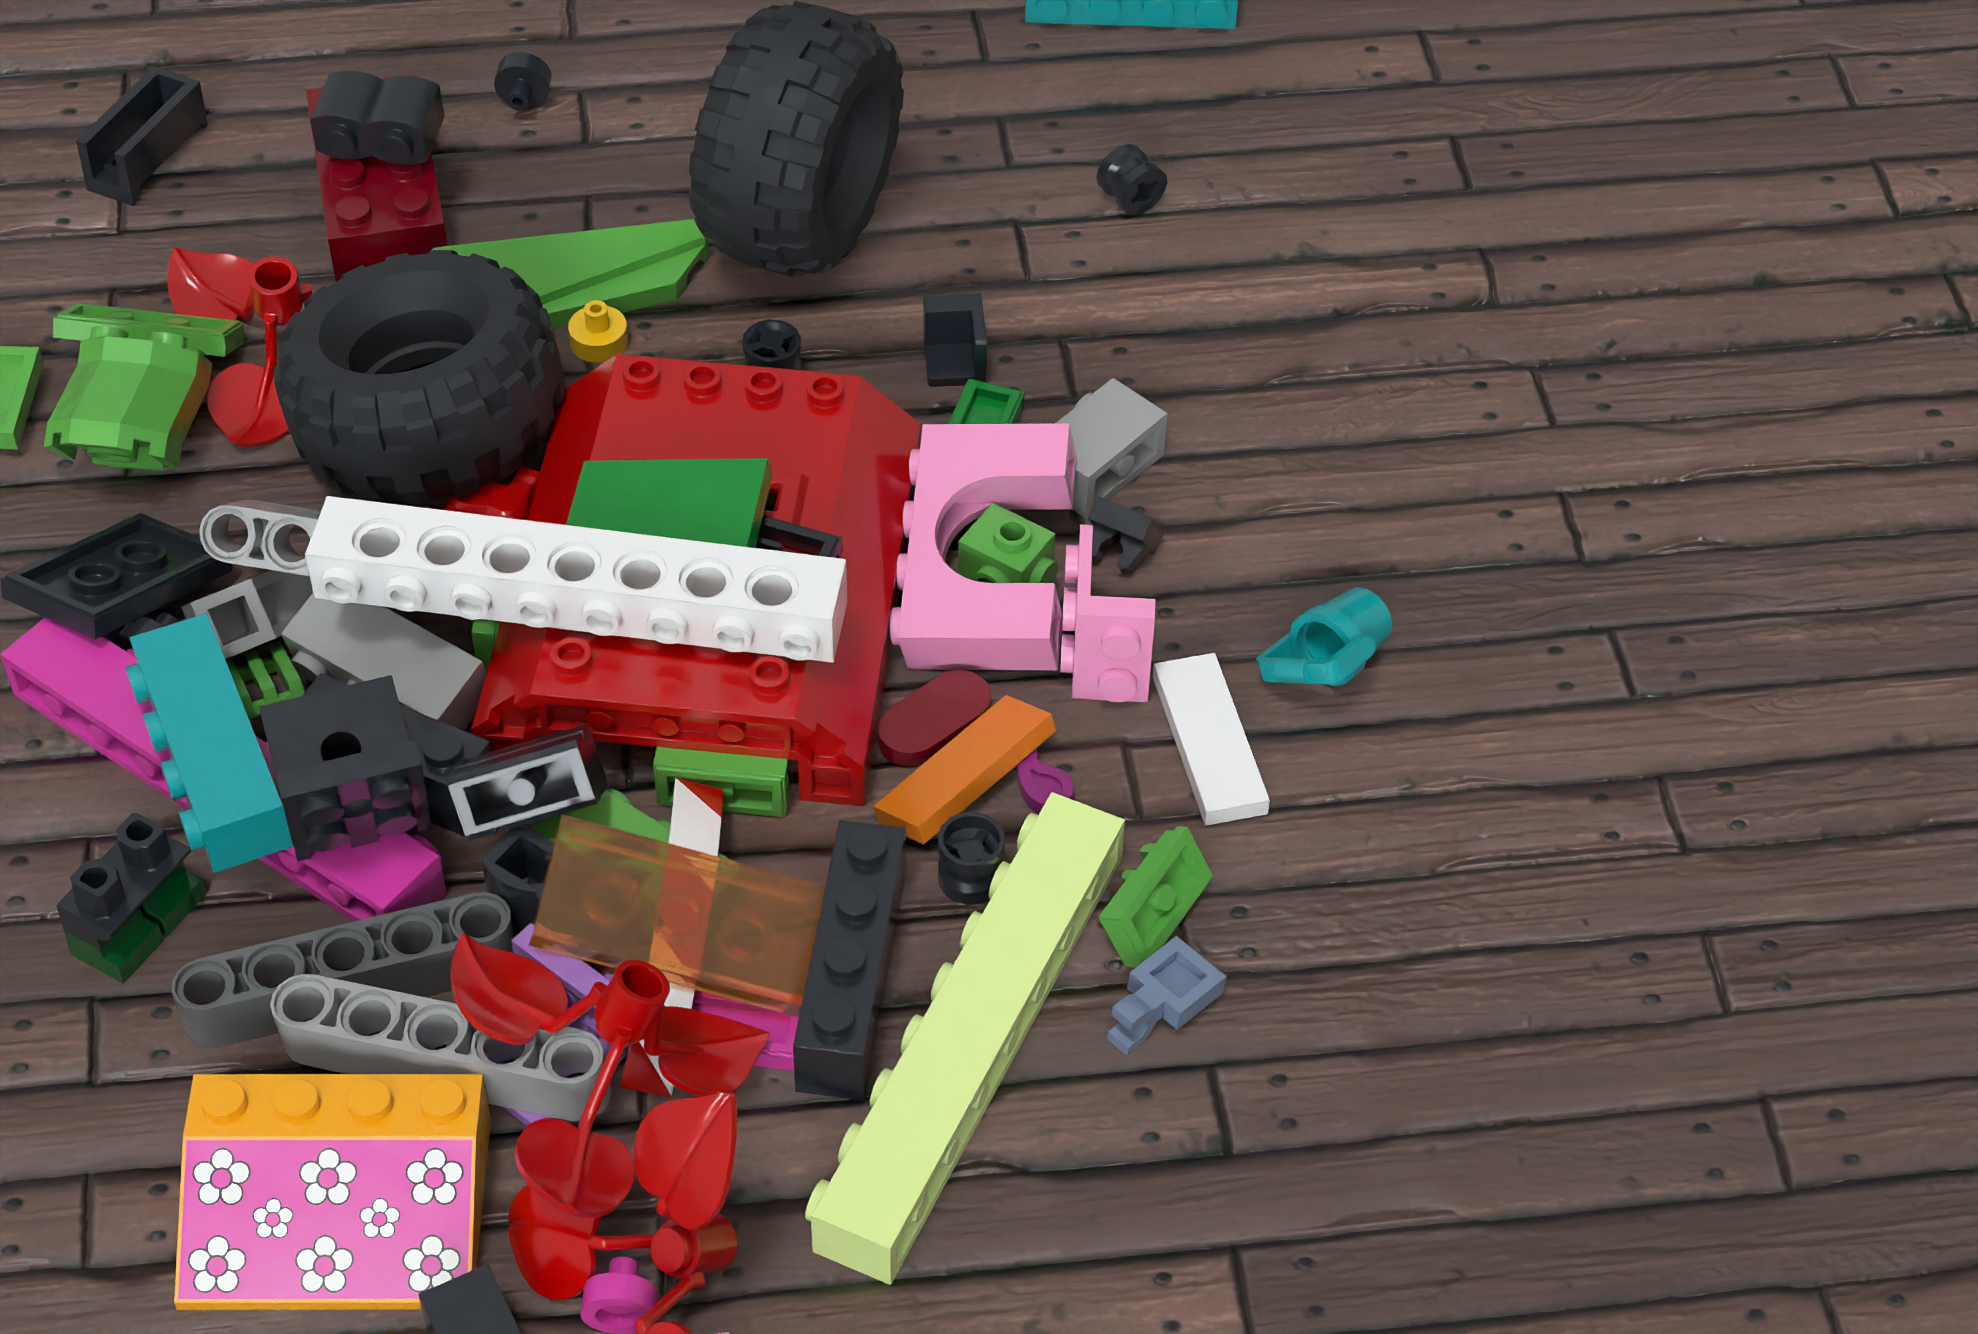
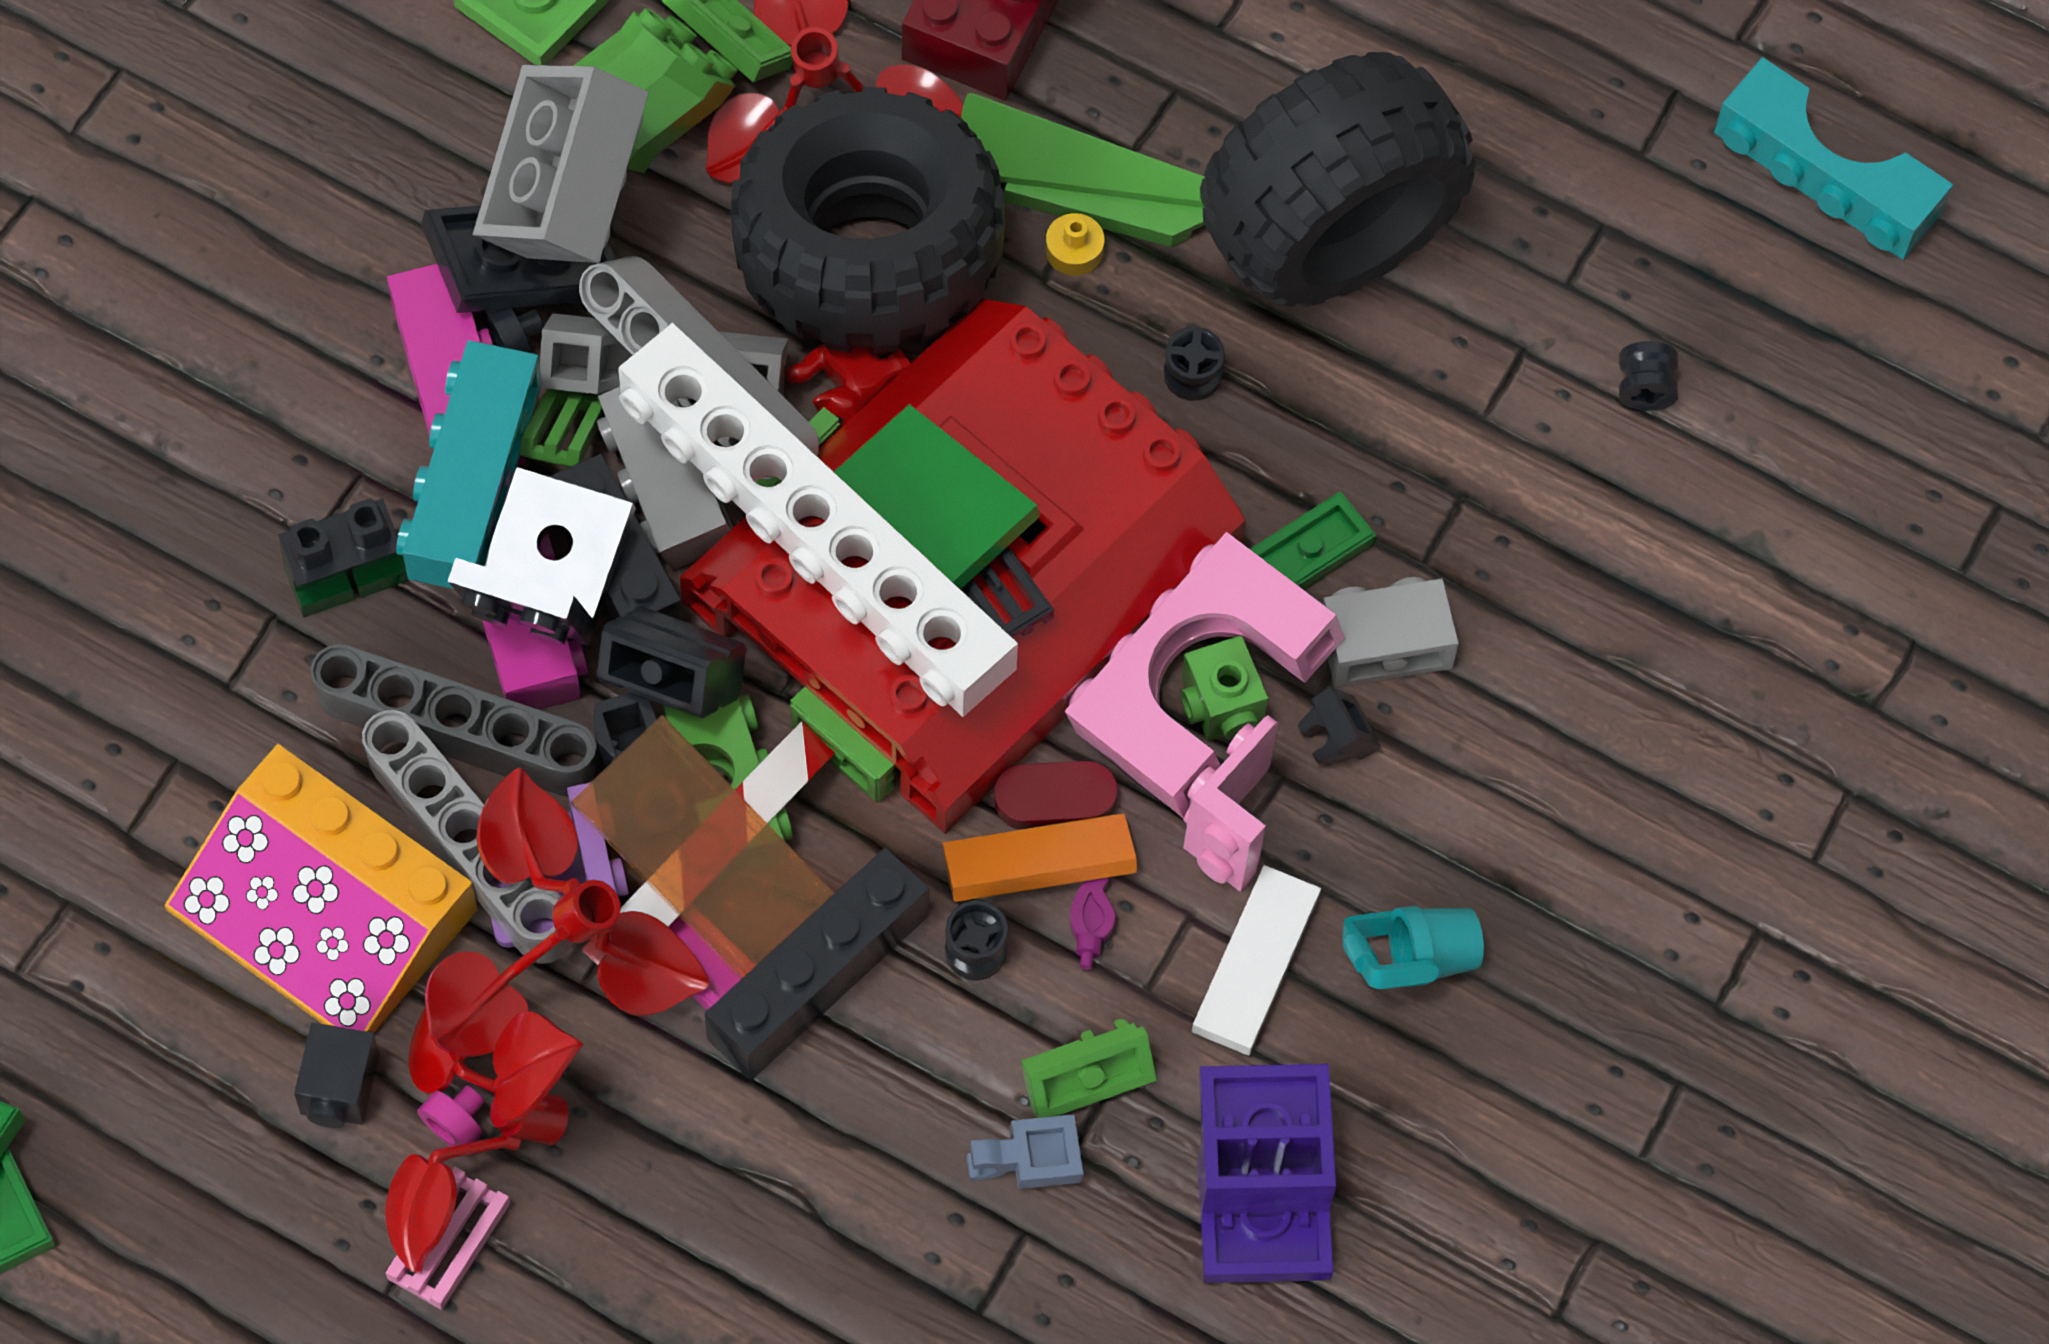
camera: 35 degrees right, 15 degrees up
yellowish green brick [805,792,1125,1285] -> none
black panel [923,293,987,387] -> none
none -> light grey brick [473,65,649,263]
none -> dark purple bracket [1197,1064,1336,1283]

